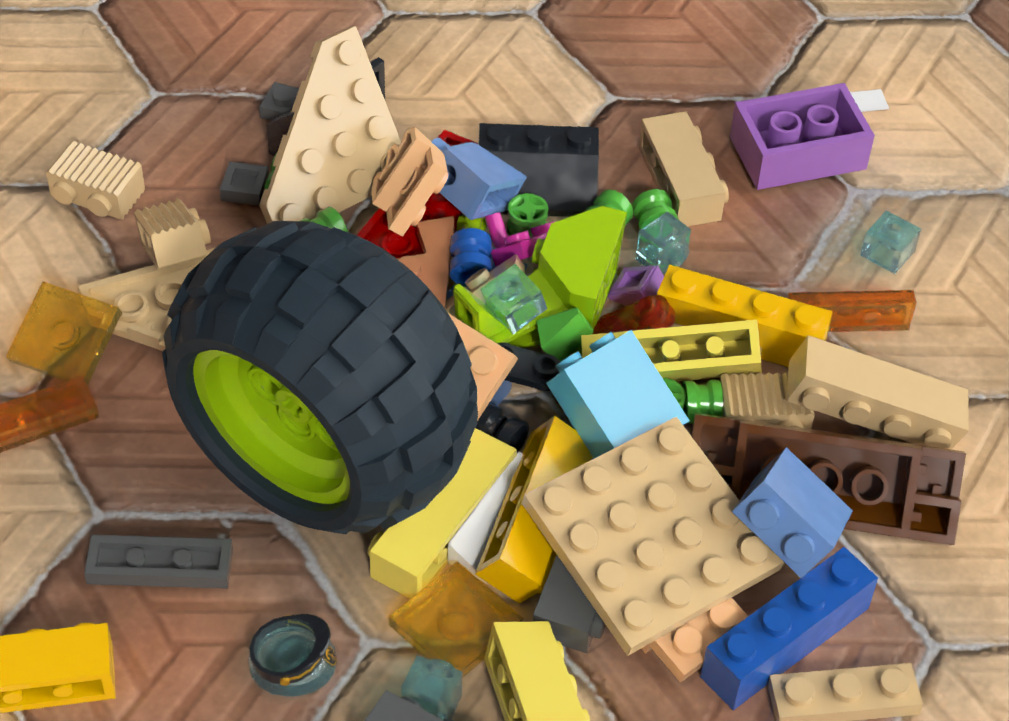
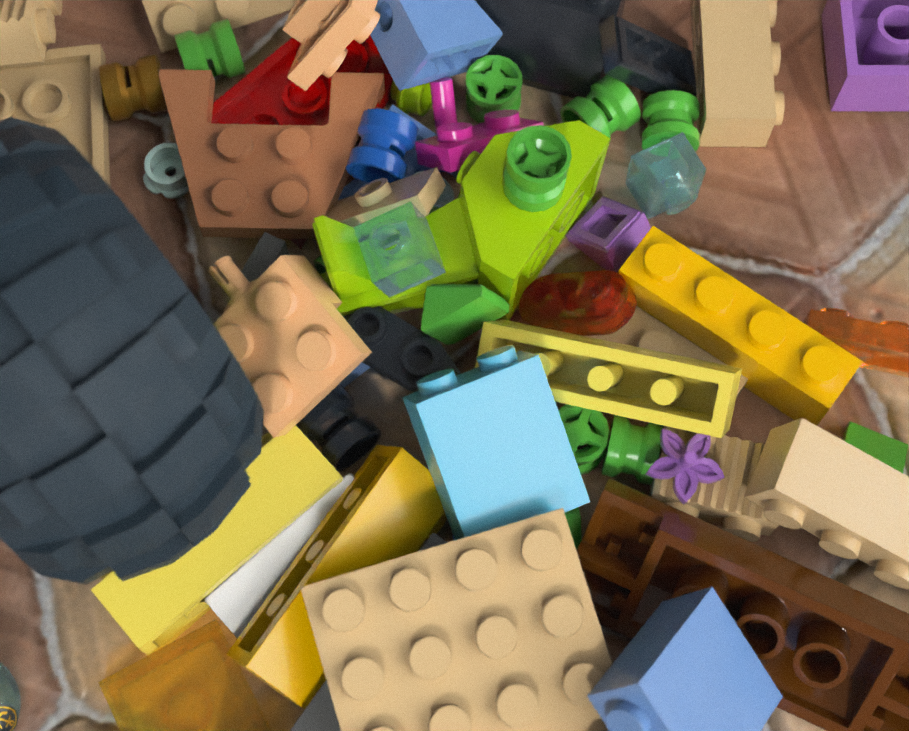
camera: 20 degrees right, 20 degrees up
none -> bright green wheel [502,125,572,212]
none -> black plate [599,14,697,98]
none -> medium lavender plant [645,428,725,505]

